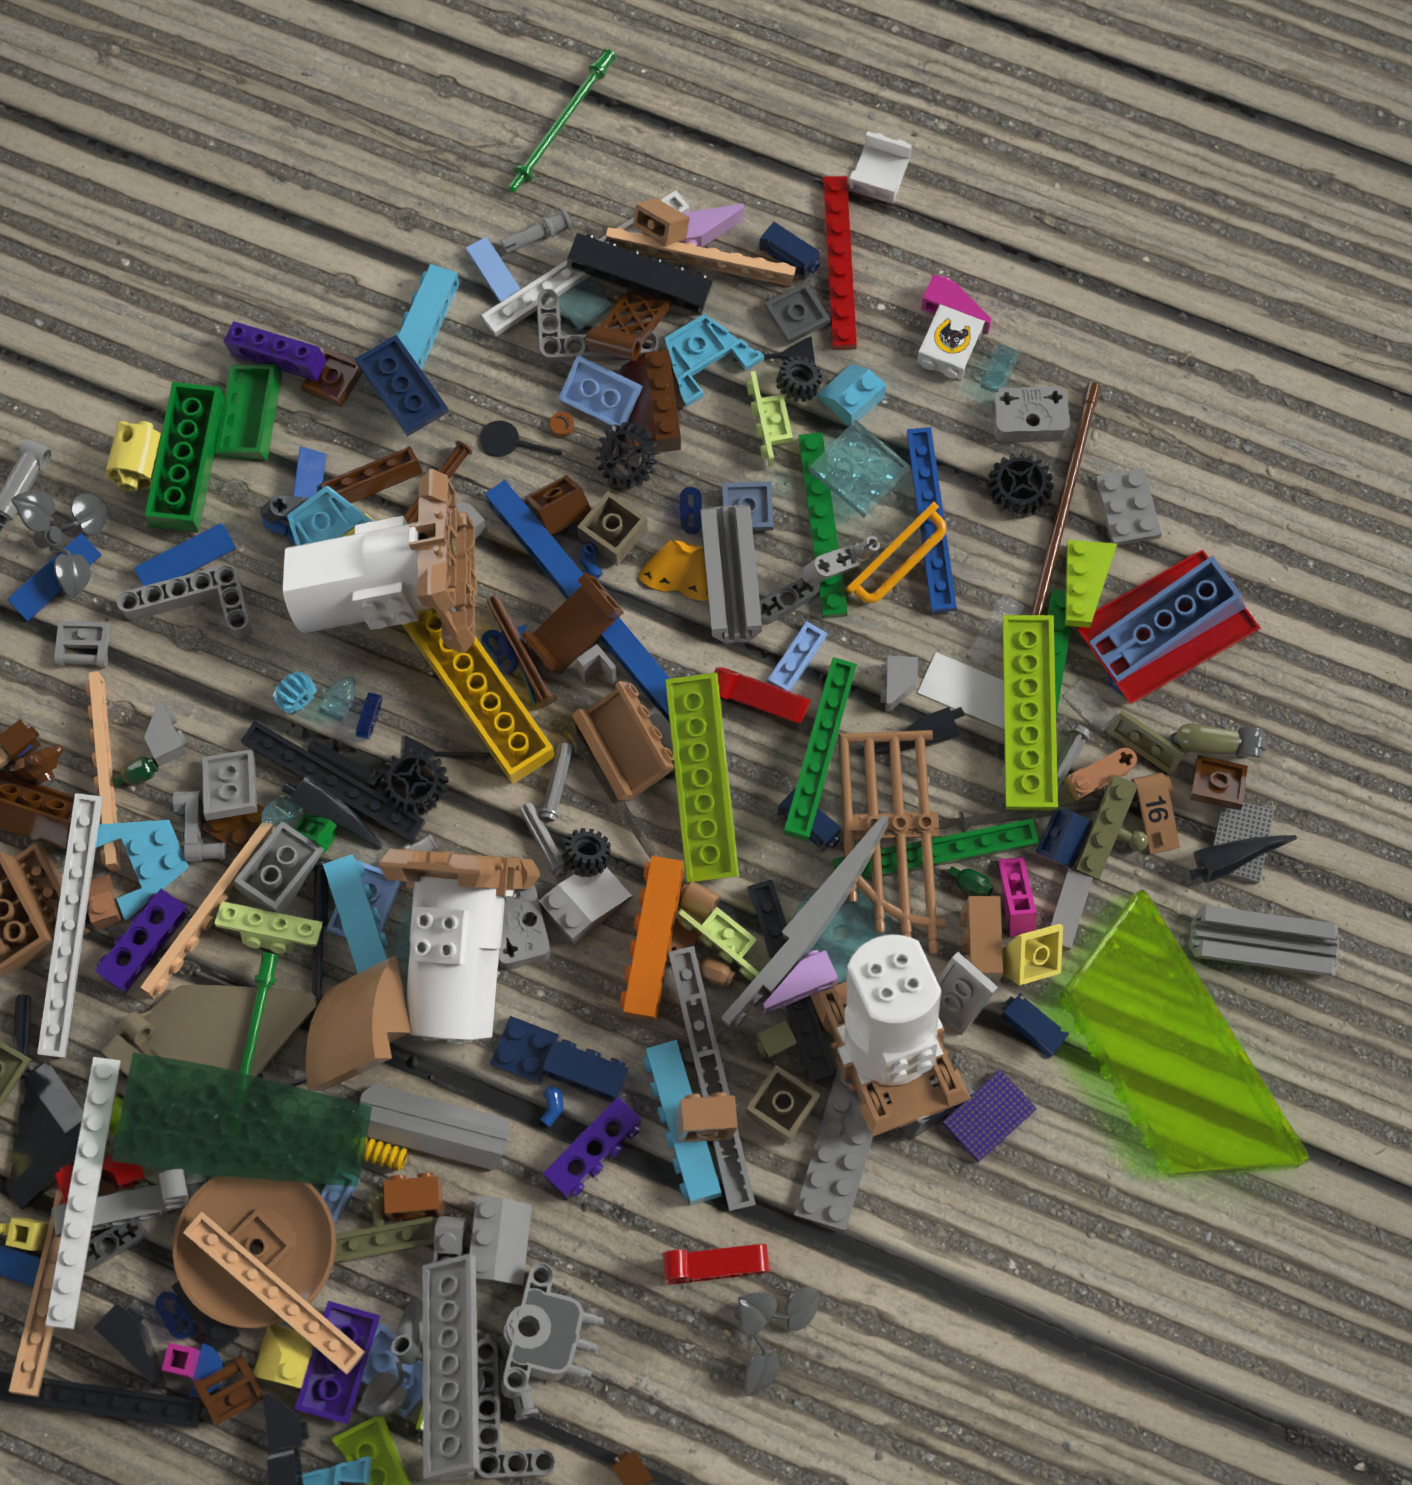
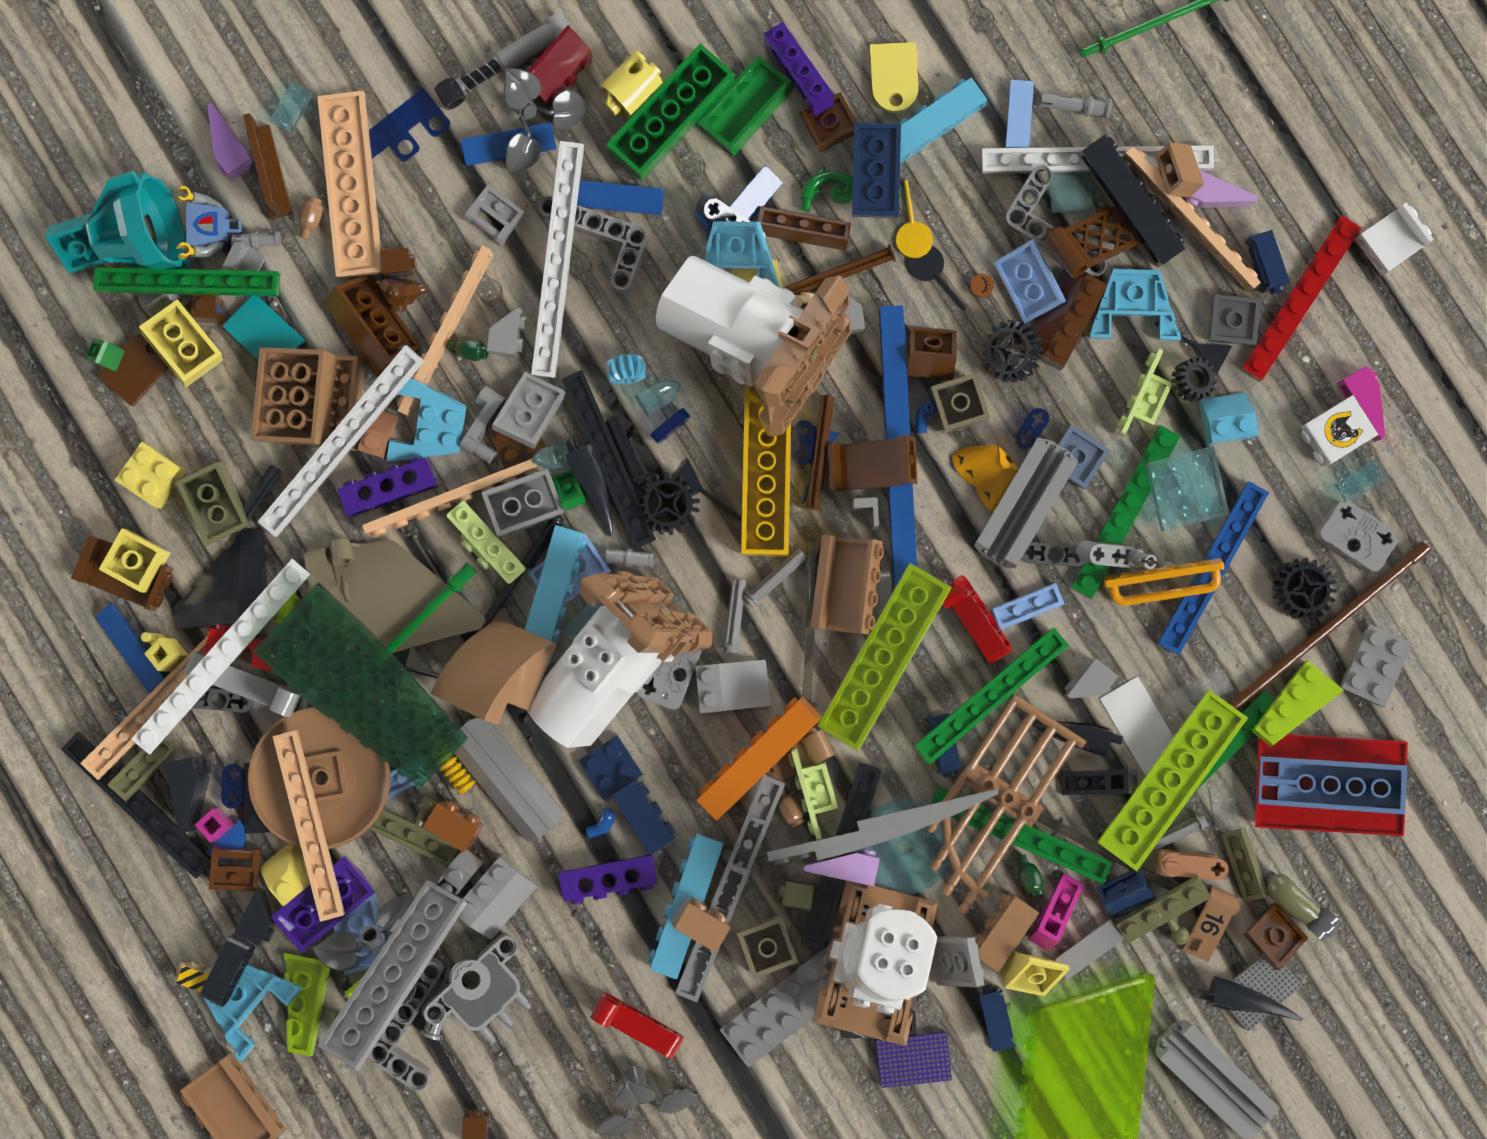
camera: 40 degrees right, 15 degrees up
black tyre [562,828,611,877] -> none
none -> olive plate [107,739,177,802]
none -> dark red slope [527,25,593,109]
none -> white plate [531,141,584,378]
none -> green plant [800,166,901,212]
none -> light yellow tile [869,42,918,114]
none -> yellow piece [896,179,933,258]
none -> black slope [1060,768,1138,795]

